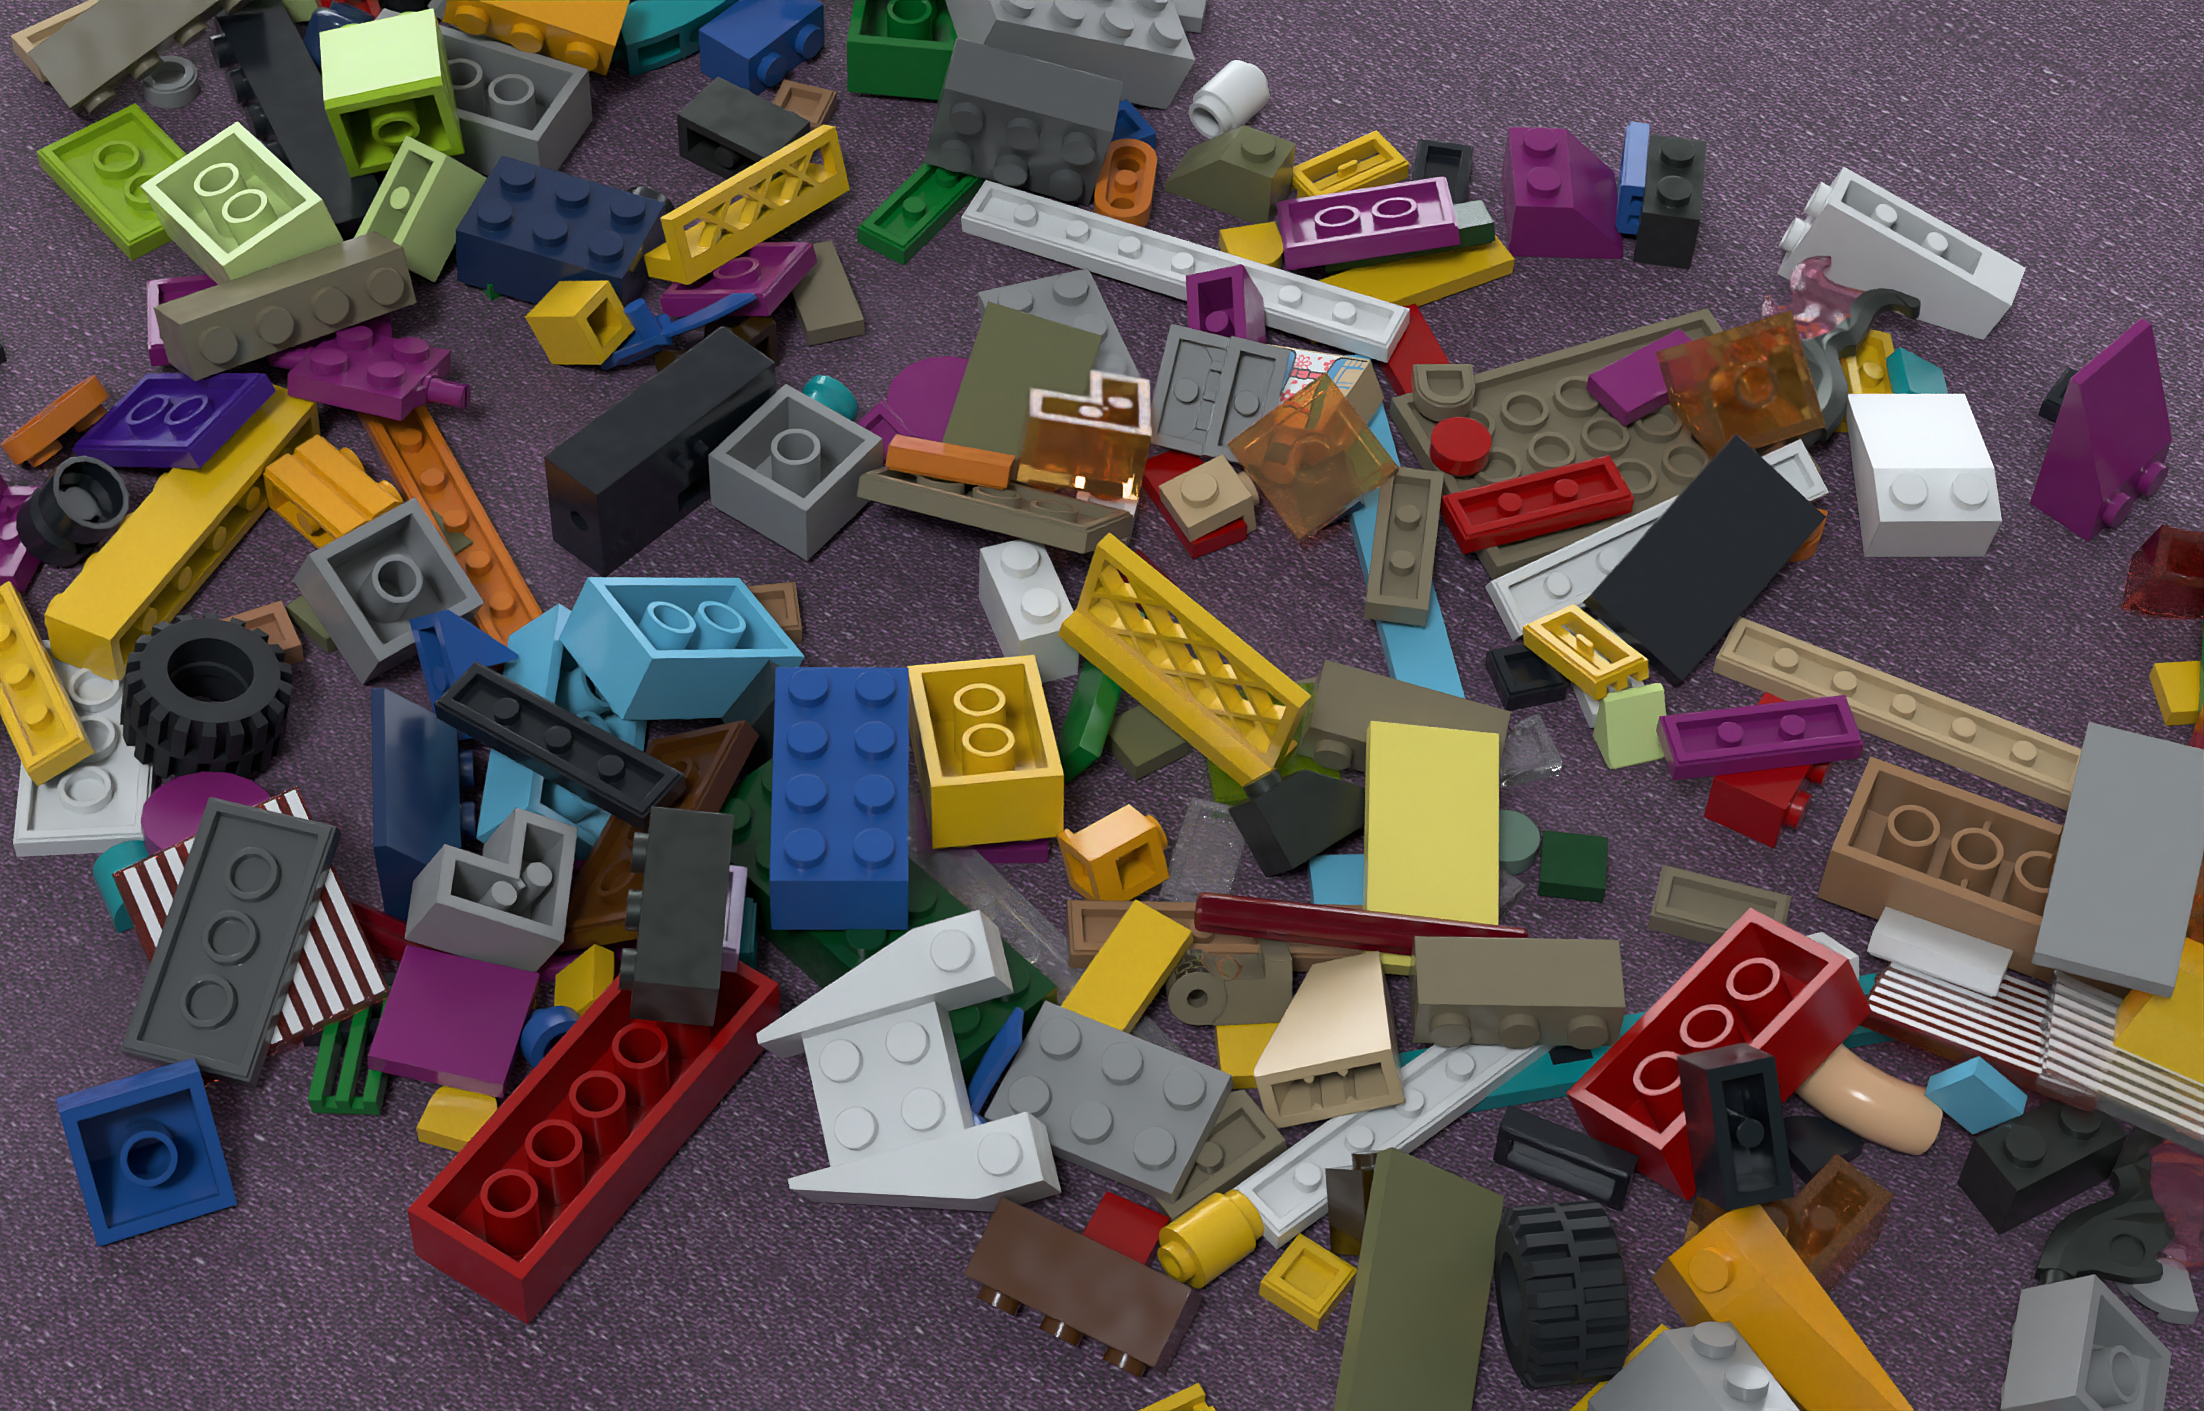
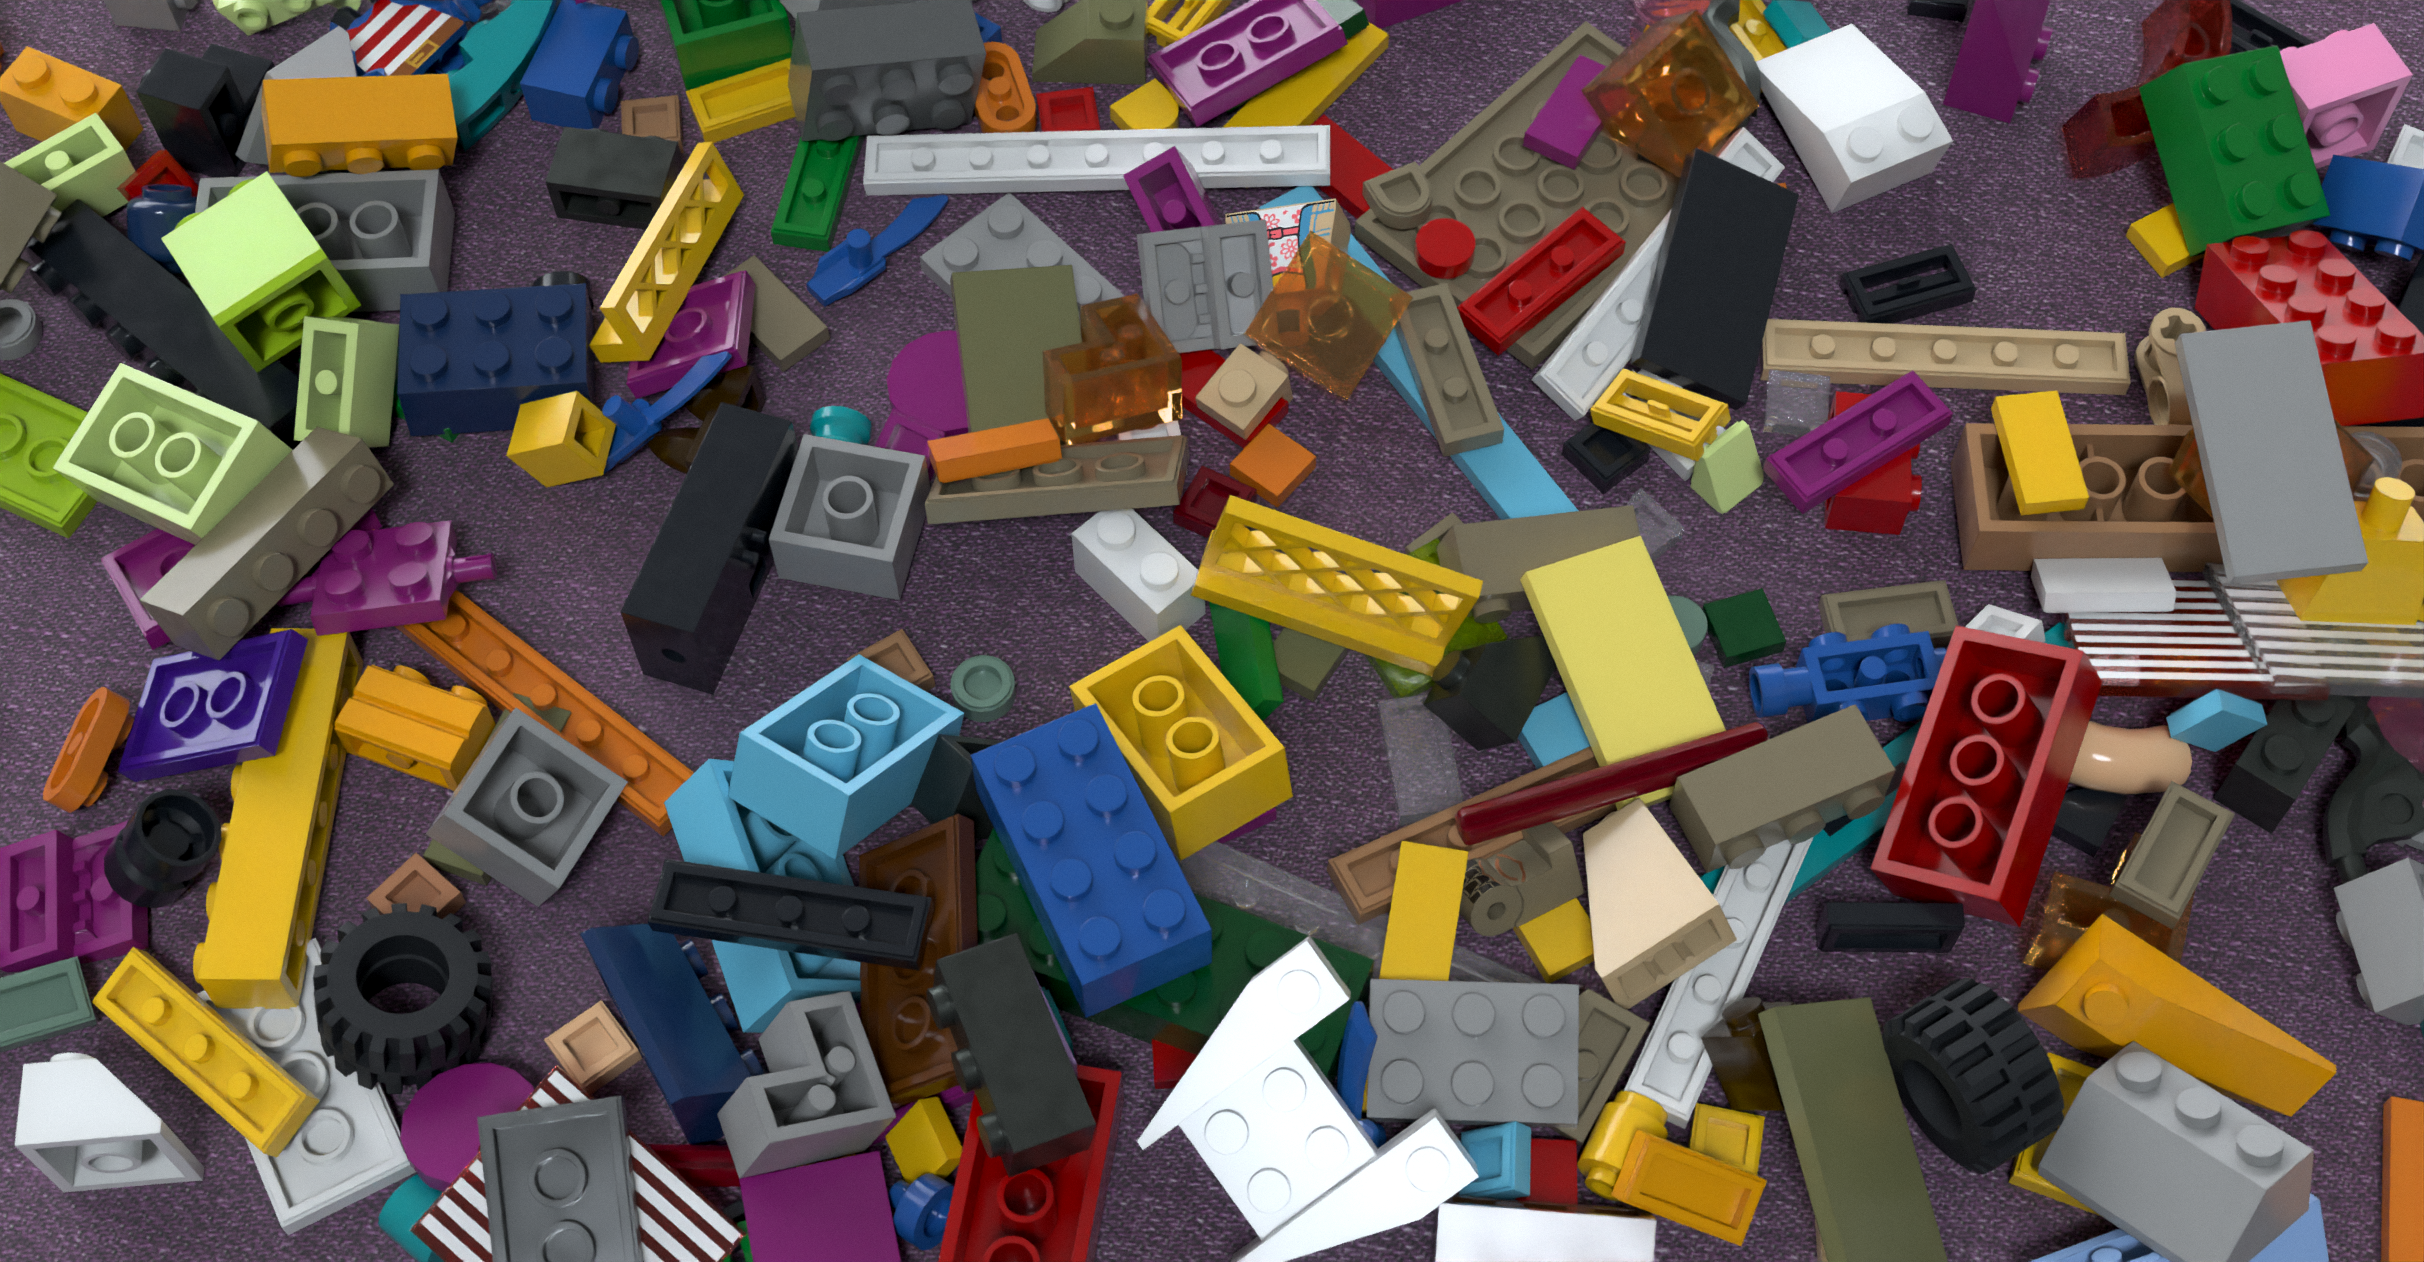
camera: 20 degrees left, 10 degrees up
blue slope [409,609,519,741] -> none
light orange brick [1056,804,1170,901] -> none
black brick [1676,1043,1795,1211] -> none
none -> light nougat tile [544,1000,642,1097]
none -> yellow tile [685,58,796,143]
none -> blue piece [806,195,948,307]
none -> sand green tile [951,655,1016,722]
none -> red tile [1036,86,1100,132]
none -> orange tile [1230,423,1316,508]
none -> medium azure tile [1459,1121,1531,1199]
none -> light orange tile [1611,1129,1767,1246]
none -> blue brick [1749,624,1947,723]
none -> clear tile [1763,369,1830,436]
none -> black tile [1839,244,1977,324]
none -> yellow tile [1991,390,2089,516]
none -> dark tan tile [2109,781,2235,929]

